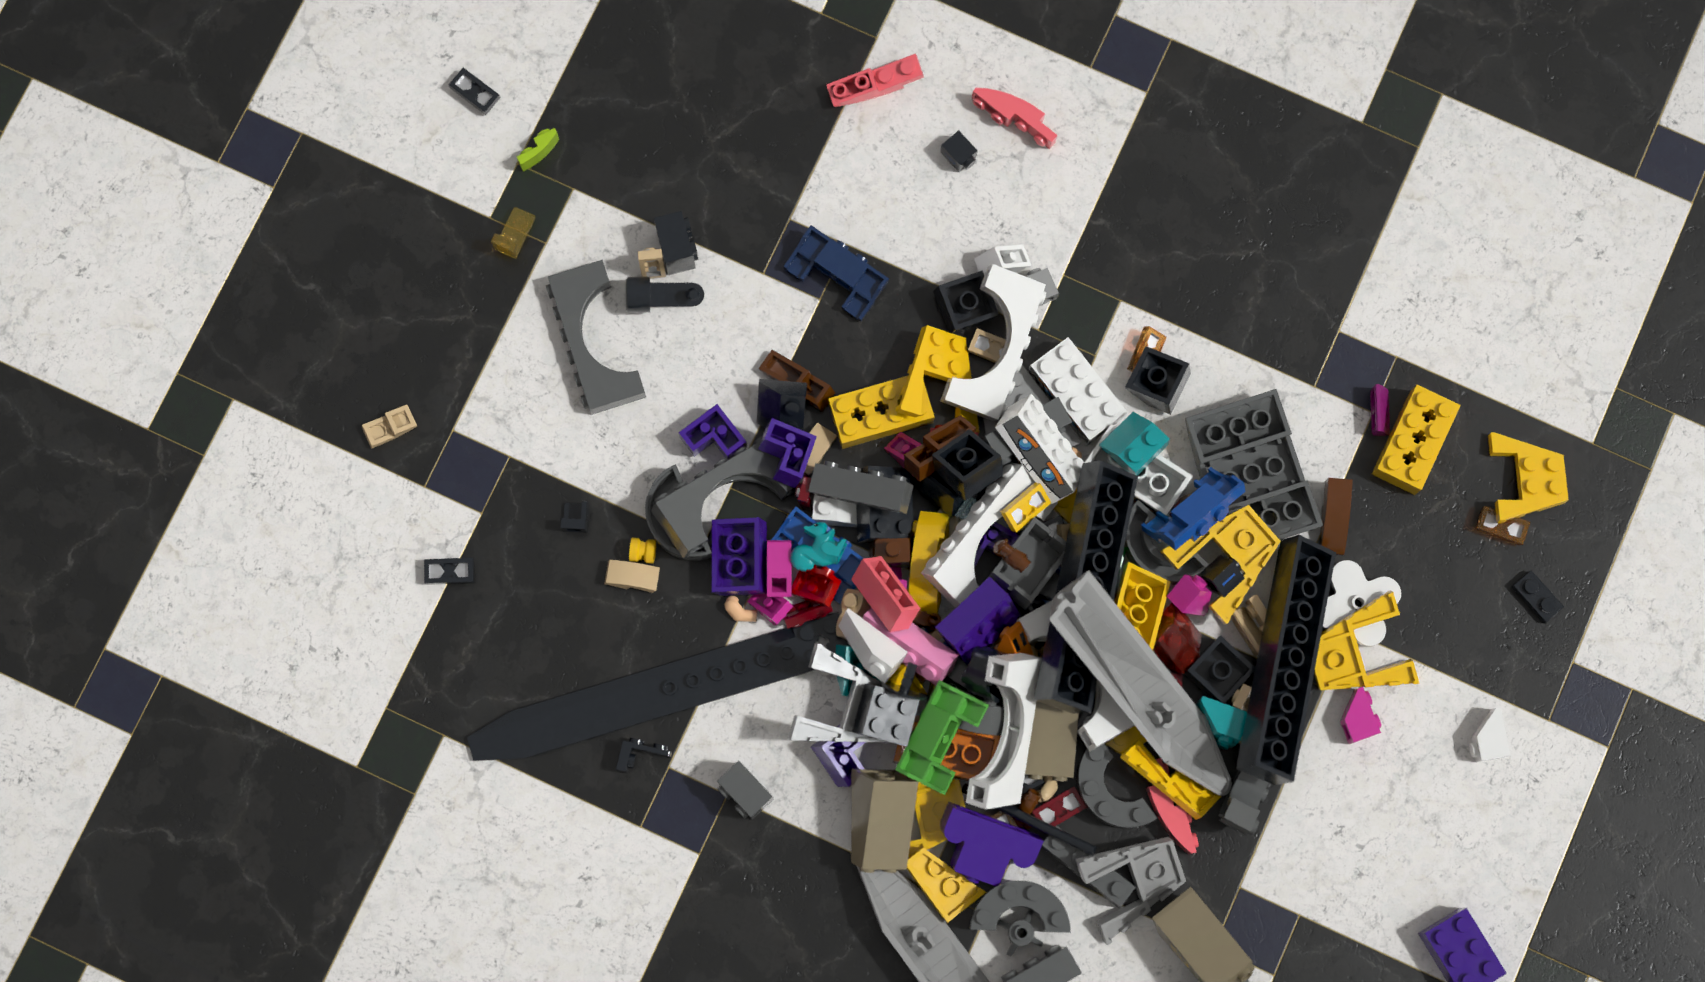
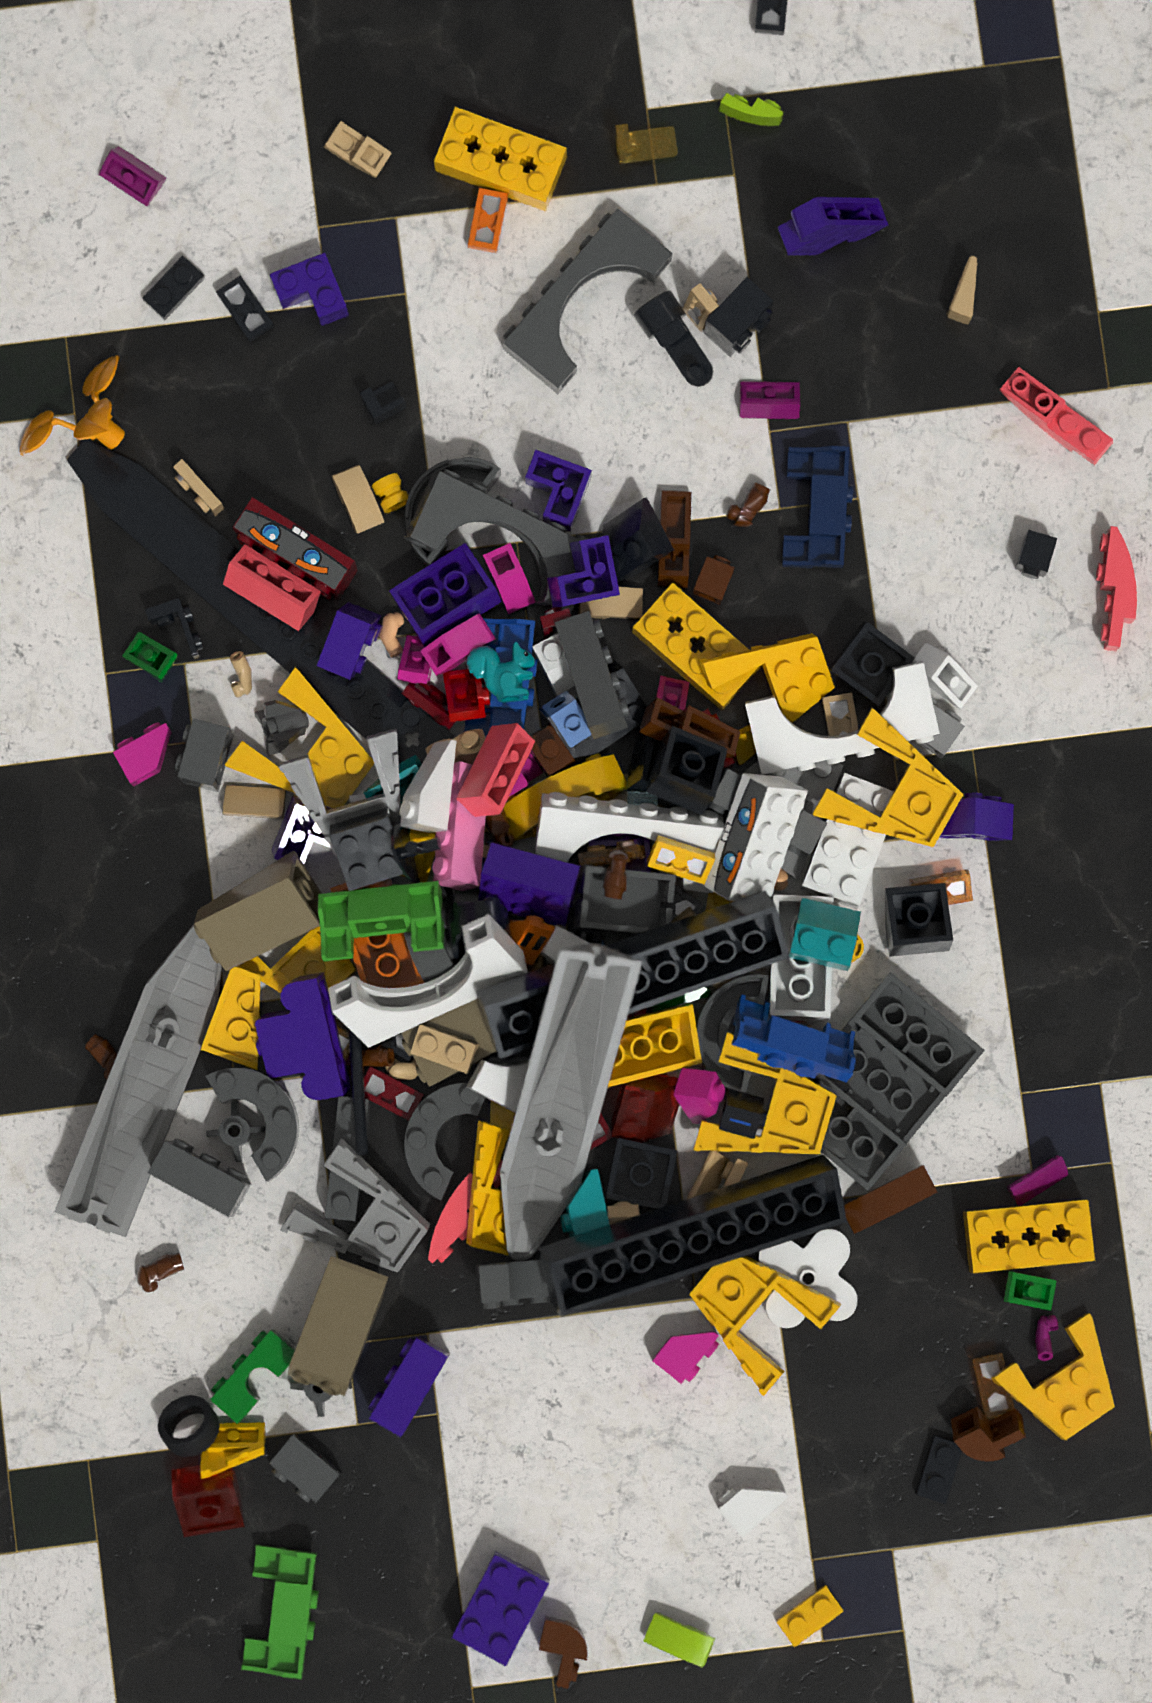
camera: 60 degrees right, 5 degrees up
none -> light orange plant [20,355,125,456]
none -> magenta slope [98,146,167,207]
none -> dark pink slope [113,722,172,787]
none -> green slope [122,632,178,682]
none -> black piece [142,255,205,320]
none -> tan piece [173,459,224,516]
none -> tan slope [222,785,286,819]
none -> coral brick [223,545,321,631]
none -> yellow wing [225,668,374,808]
none -> tan arm [230,651,252,698]
none -> brick [233,497,358,600]
none -> dark grey brick [255,700,309,756]
none -> dark purple brick [269,253,349,326]
none -> dark purple brick [317,602,383,680]
none -> dark purple brick [368,1336,450,1437]
none -> tan plate [410,1024,479,1074]
none -> yellow brick [434,107,567,212]
none -> orange piece [468,188,508,253]
none -> dark pink slope [483,543,536,615]
none -> reddish brown brick [539,1616,588,1689]
none -> medium blue bracket [542,691,592,747]
none -> clear orange piece [578,840,646,866]
none -> lime slope [643,1612,716,1667]
none -> reddish brown brick [693,555,735,605]
none -> reddish brown arm [726,482,770,527]
none -> magenta slope [740,382,800,419]
none -> yellow plate [776,1585,844,1647]
none -> dark purple brick [777,197,888,255]
none -> yellow wing [812,708,964,847]
none -> dark purple brick [939,793,1014,841]
none -> tan slope [947,256,977,325]
none -> reddish brown brick [951,1407,1026,1461]
none -> green slope [1003,1271,1057,1310]
none -> magenta arm [1035,1314,1059,1361]

